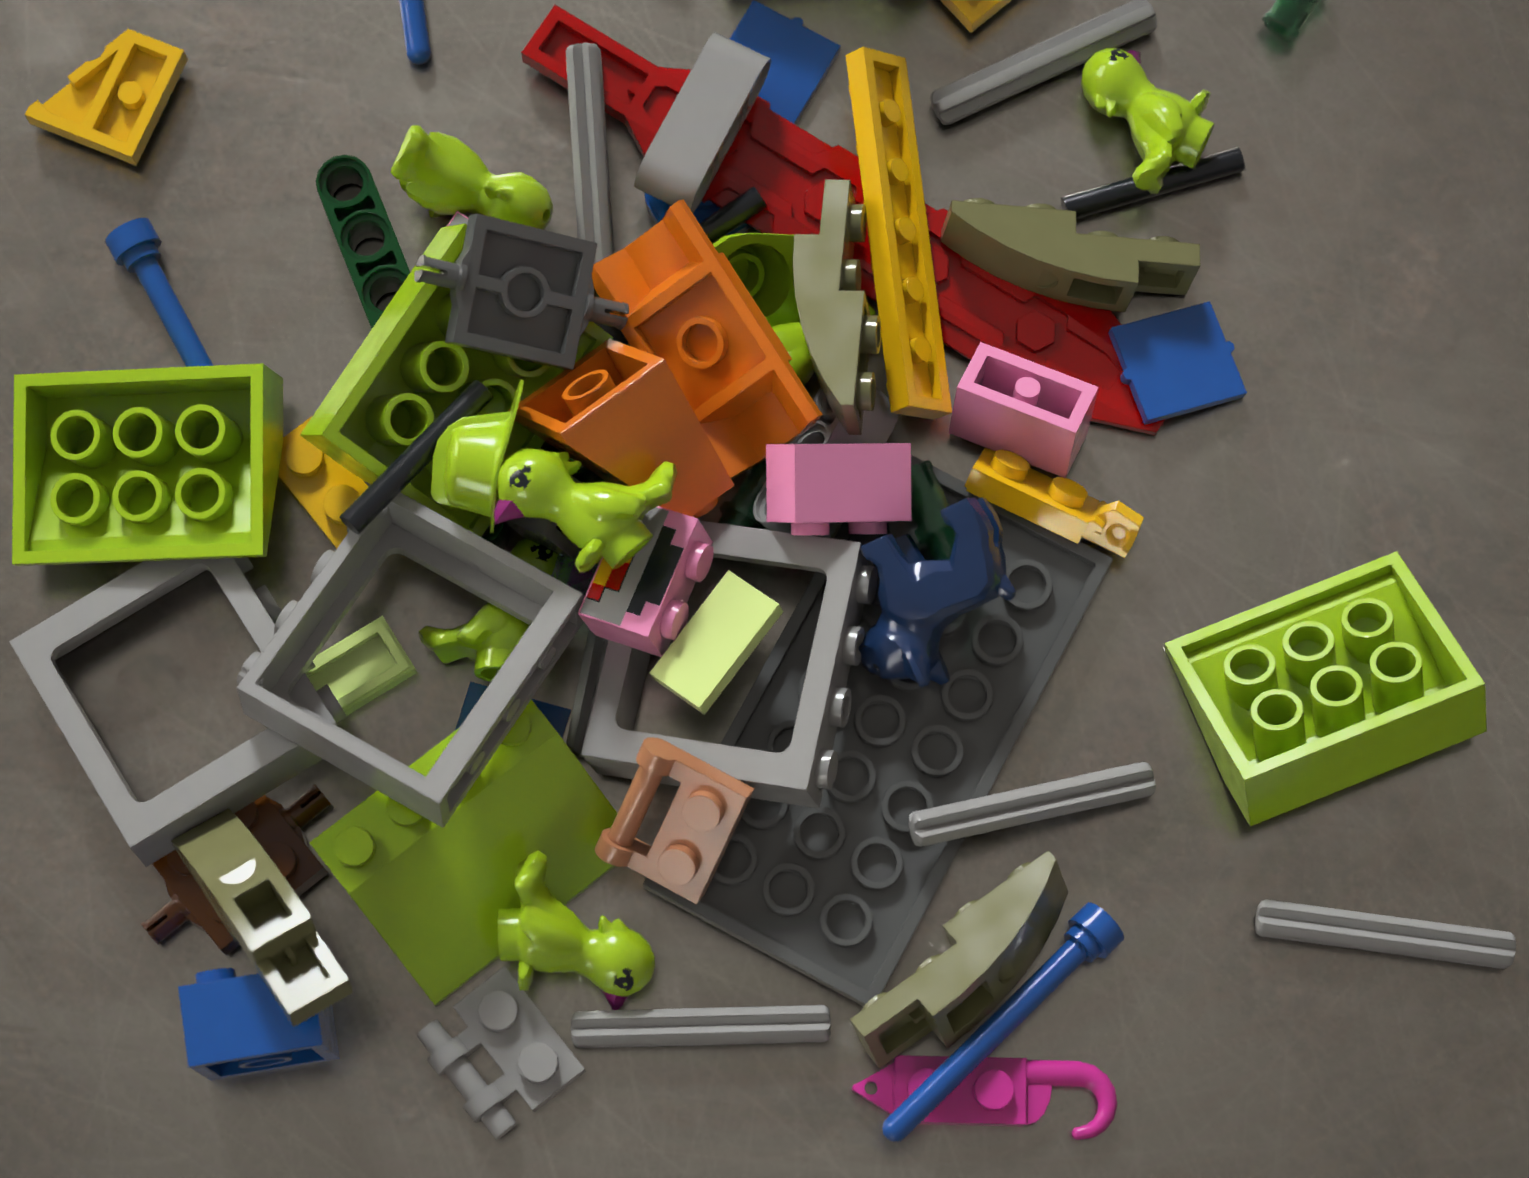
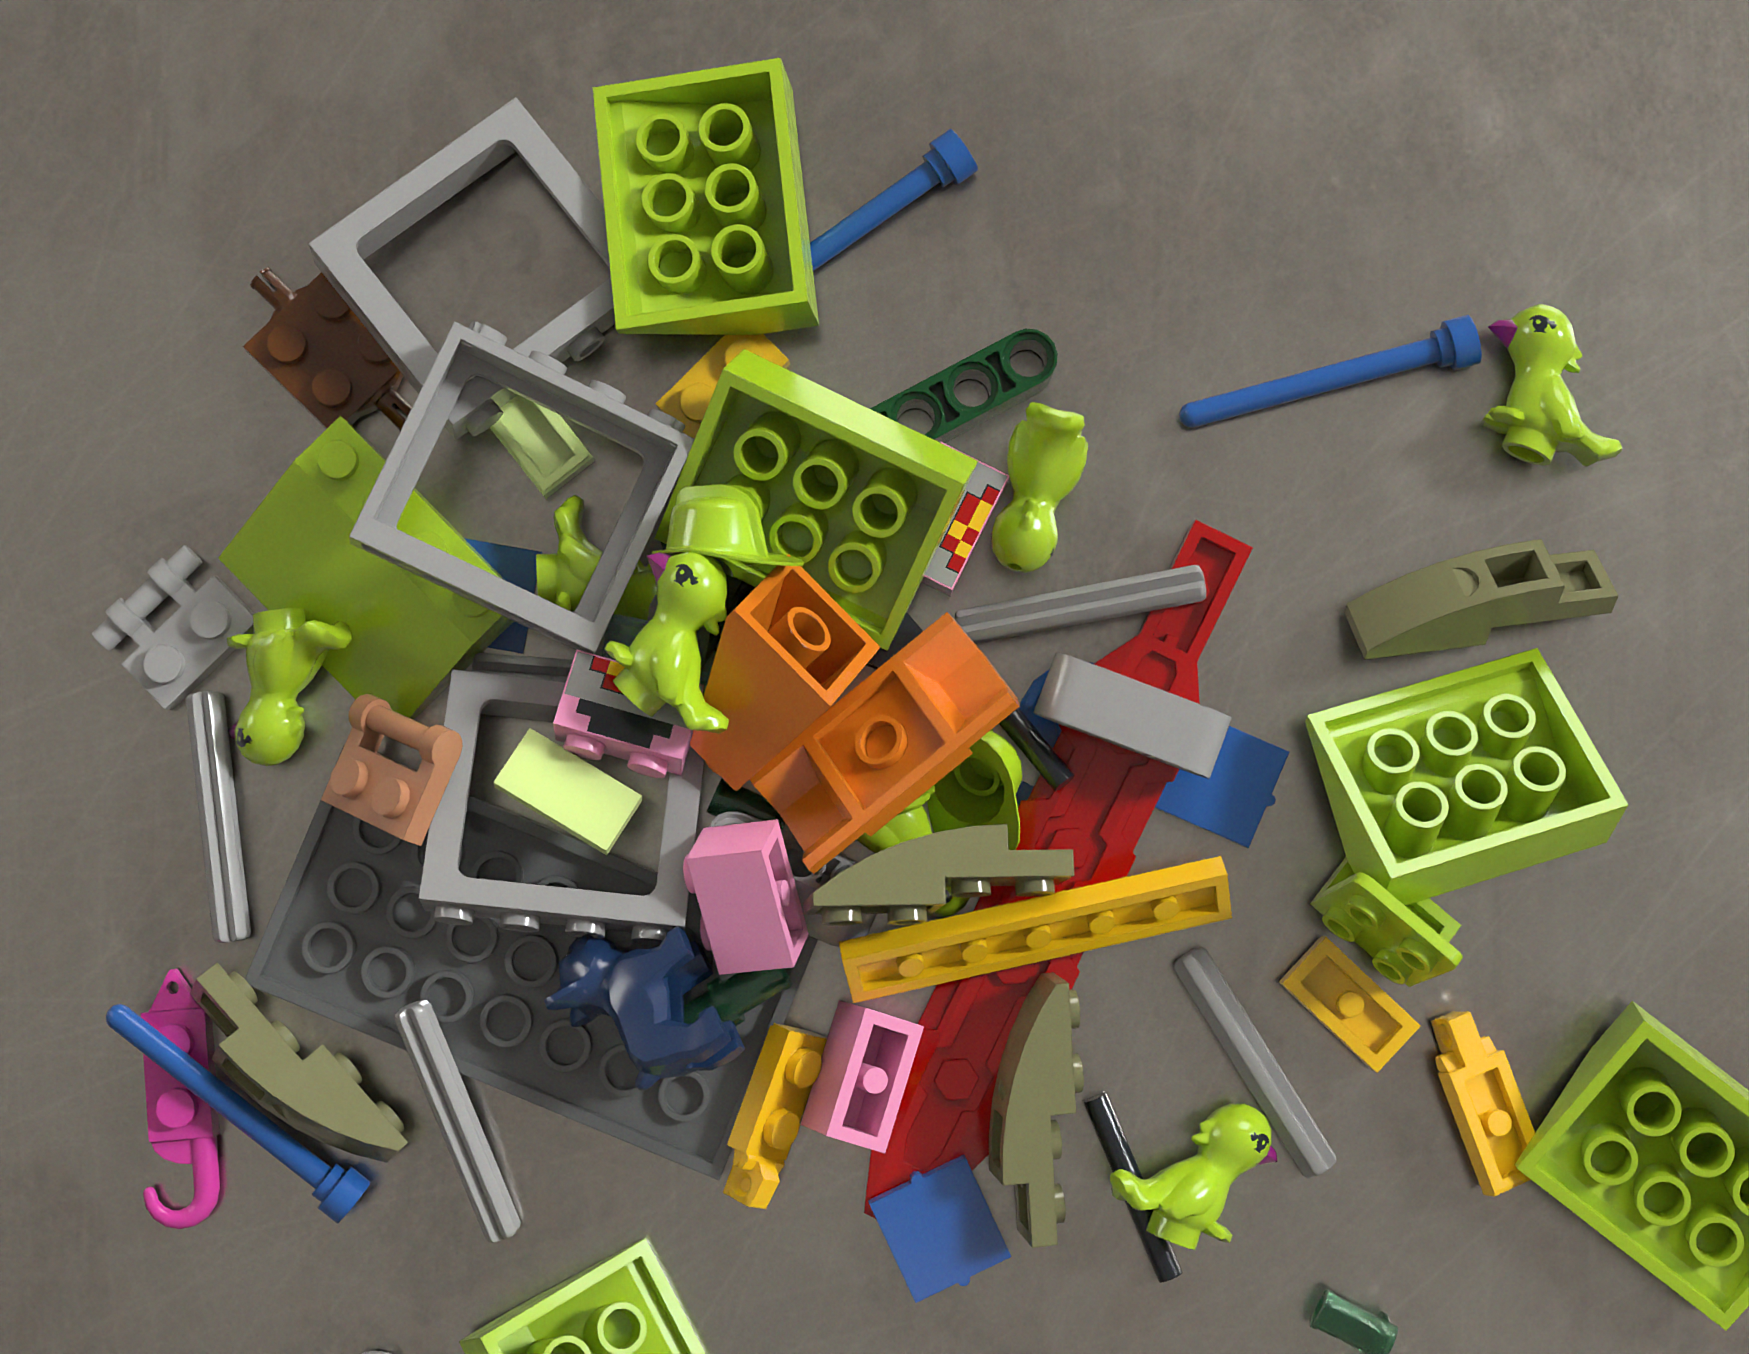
camera: 85 degrees right, 10 degrees up
yellow wing [25,29,188,166] -> none
olive slope [171,808,353,1027] -> none
blue brick [178,968,340,1080] -> none
black bar [340,380,493,535] -> none
dark grey plate [414,214,629,370] -> none

